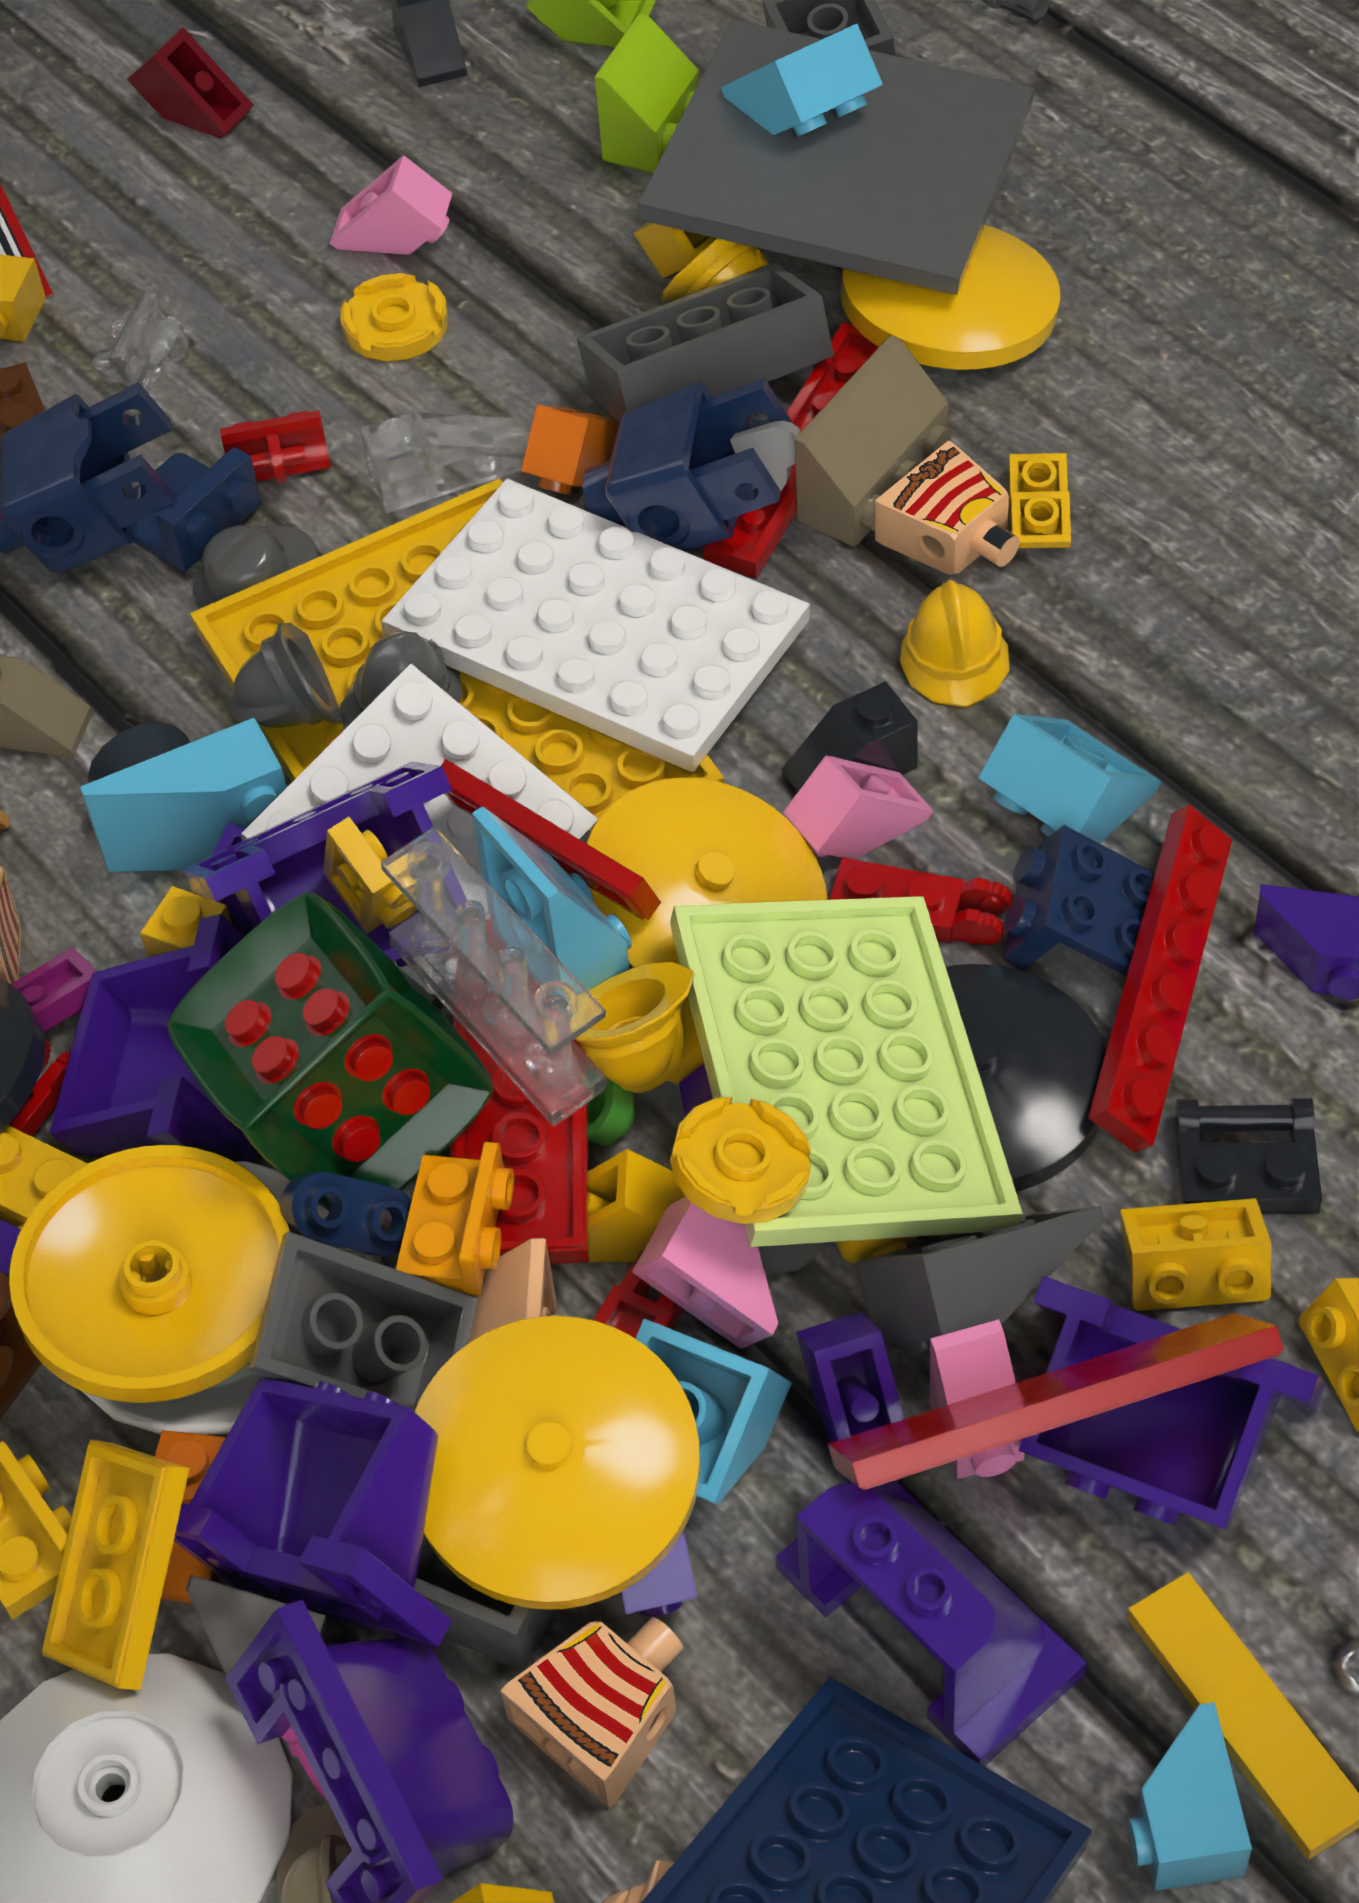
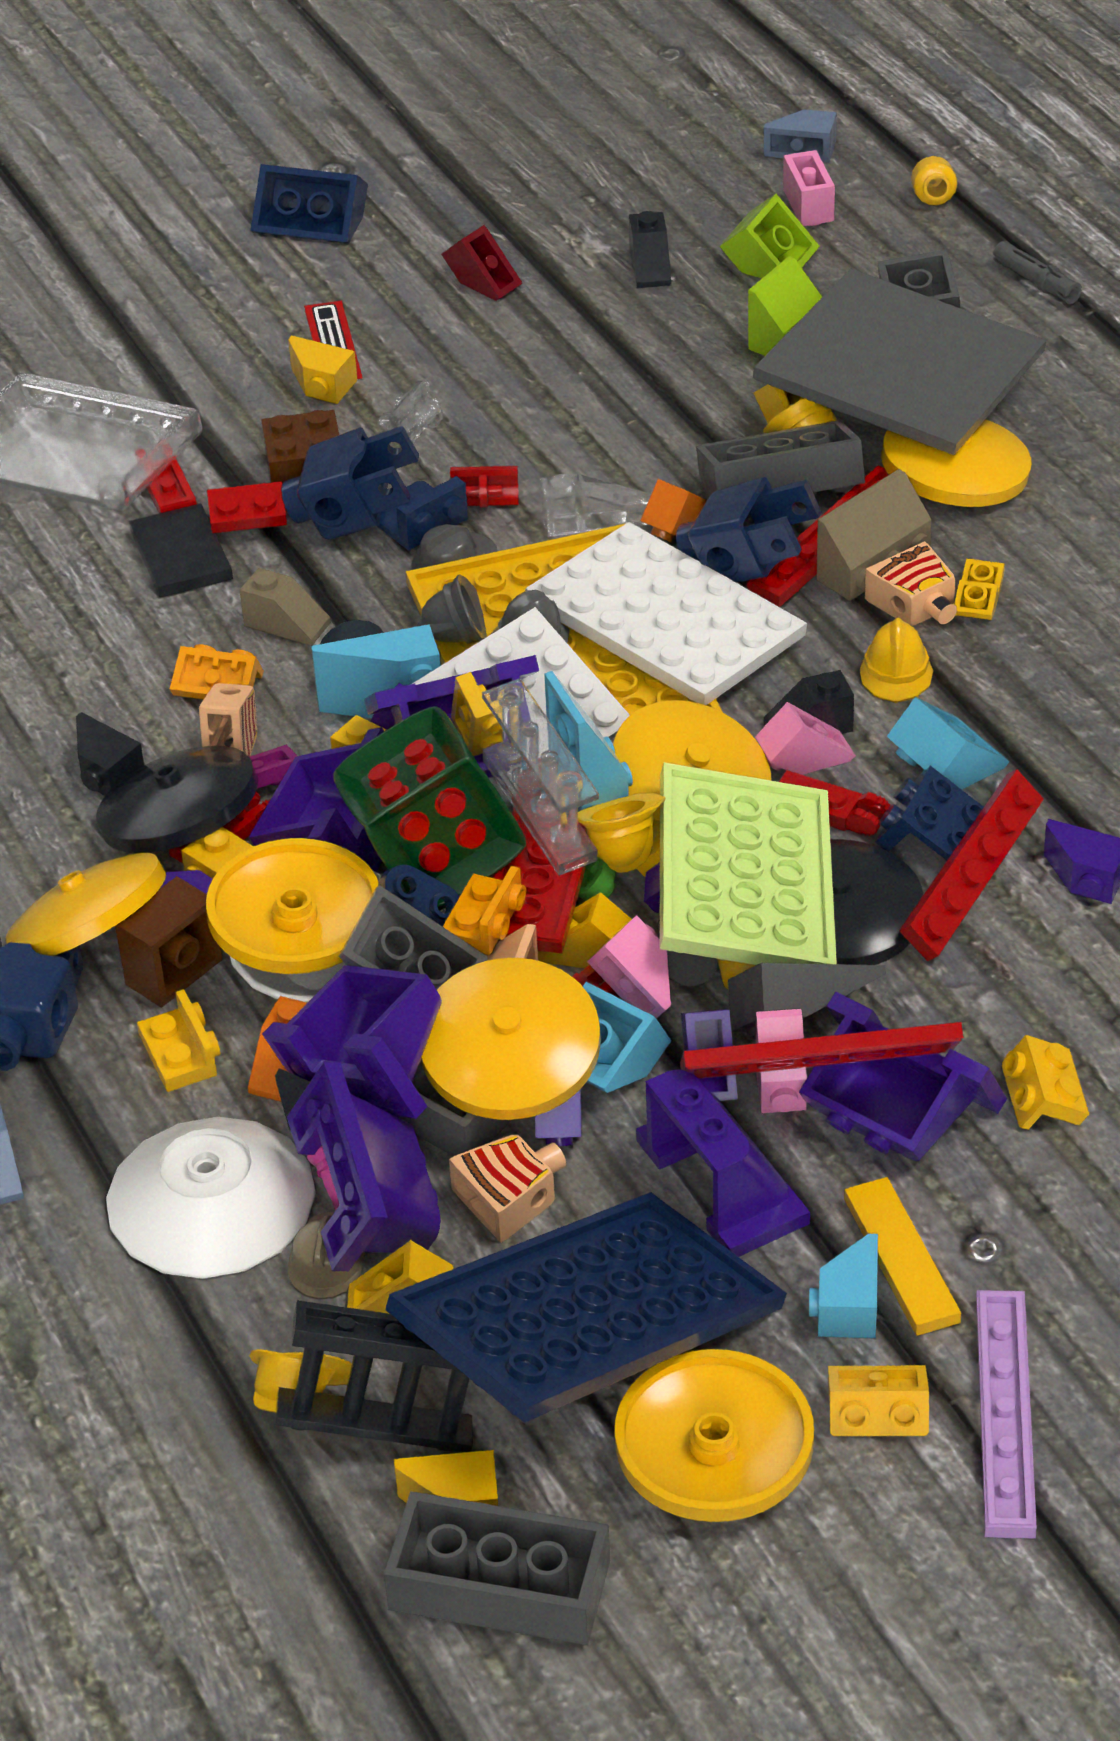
camera: 10 degrees right, 10 degrees down
yellow tile [42,1440,190,1690] -> none
bright pink slope [329,155,453,255] -> none
yellow tile [341,273,448,362] -> none
red tile [441,759,661,920] -> none
yellow tile [670,1097,811,1224] -> none
medium azure slope [720,24,883,137] -> none
light grey tile [730,420,801,491] -> none
yellow bracket [1120,1198,1271,1311] -> none
black plate [1175,1098,1322,1214] -> none

